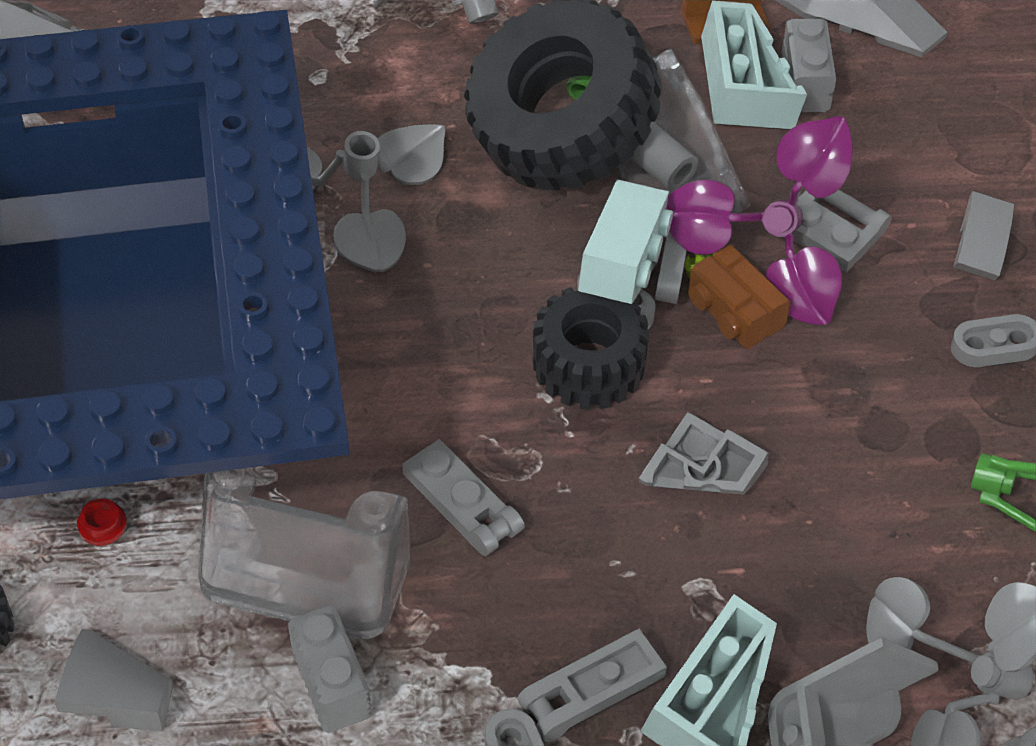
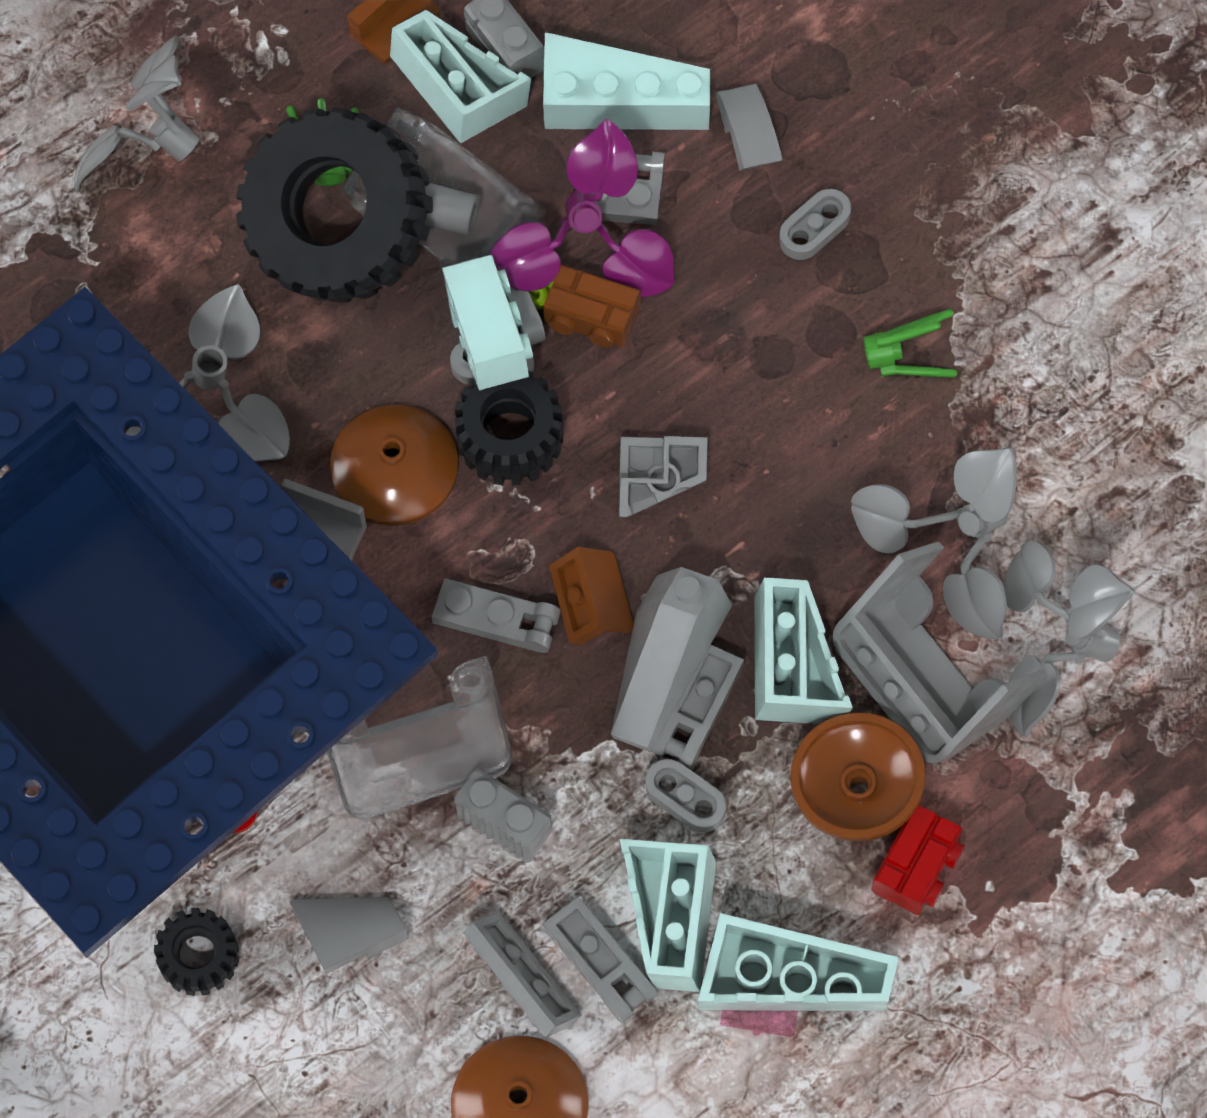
camera: 30 degrees left, 15 degrees up
none -> light grey panel [280,479,367,561]
none -> dark orange dish [330,404,459,526]
none -> light aqua wedge [543,32,710,130]
none -> dark orange panel [549,547,634,645]
none -> light grey wedge [611,567,732,752]

